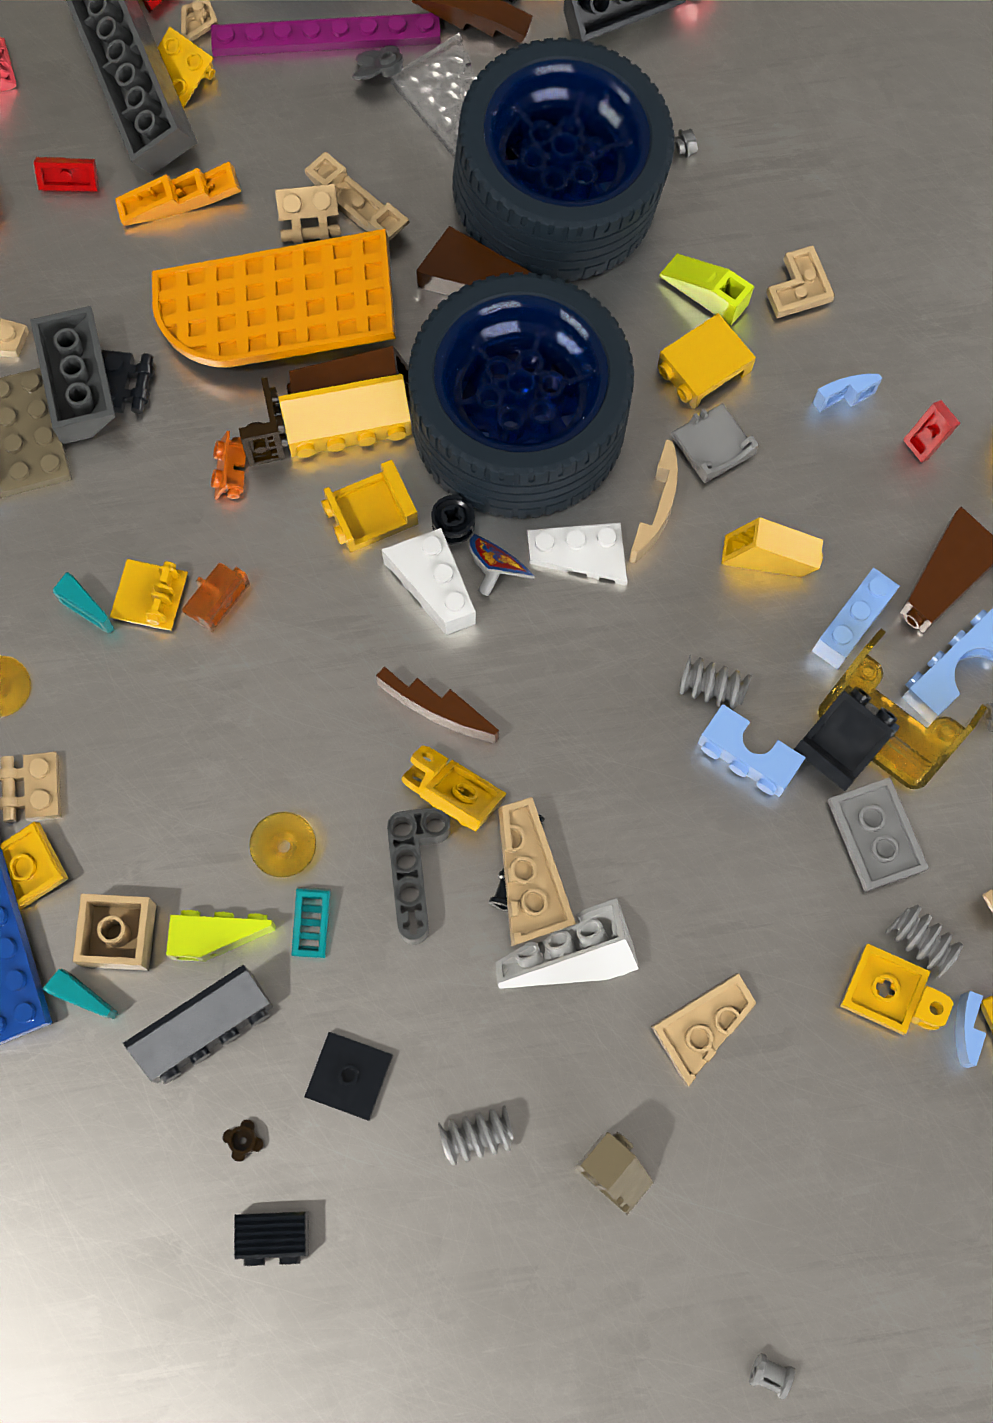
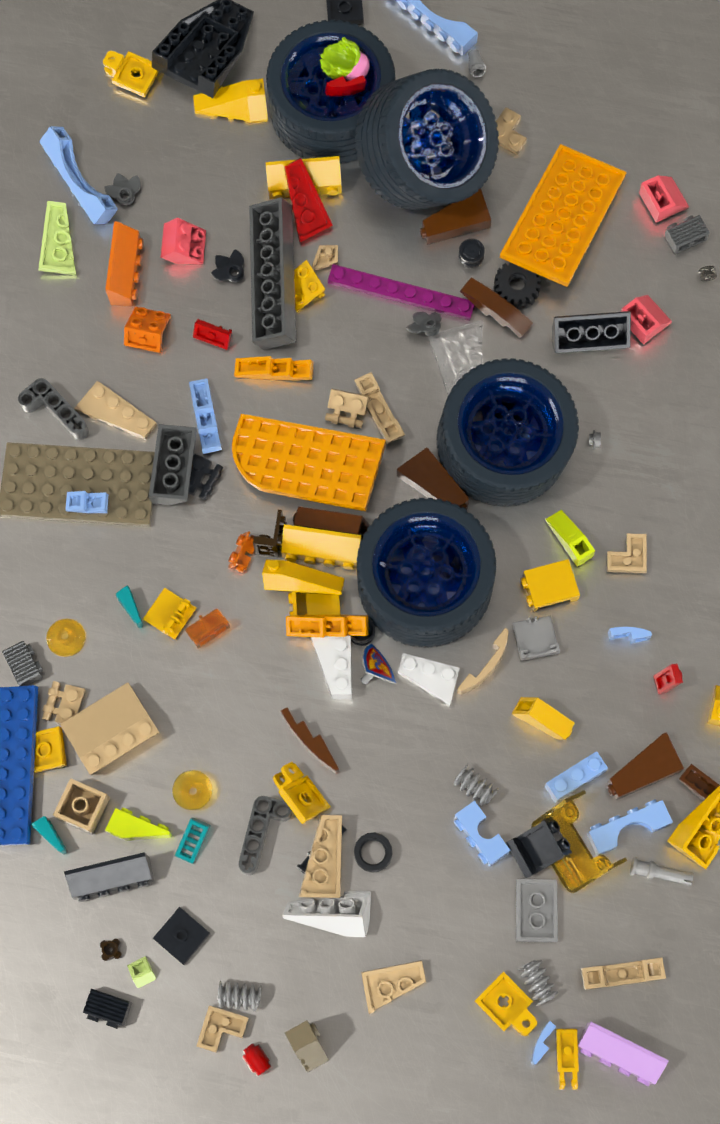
camera: 25 degrees right, 0 degrees up
none -> tan slope [60,683,159,775]
none -> yellowish green slope [127,956,156,988]
none -> light blue slope [189,378,222,454]
none -> tan plate [196,1006,249,1053]
none -> black plate [211,249,244,282]
none -> red brick [242,1043,271,1076]
none -> yellow wedge [262,559,345,595]
none -> light orange slope [286,615,369,638]
none -> black tyre [354,832,392,873]

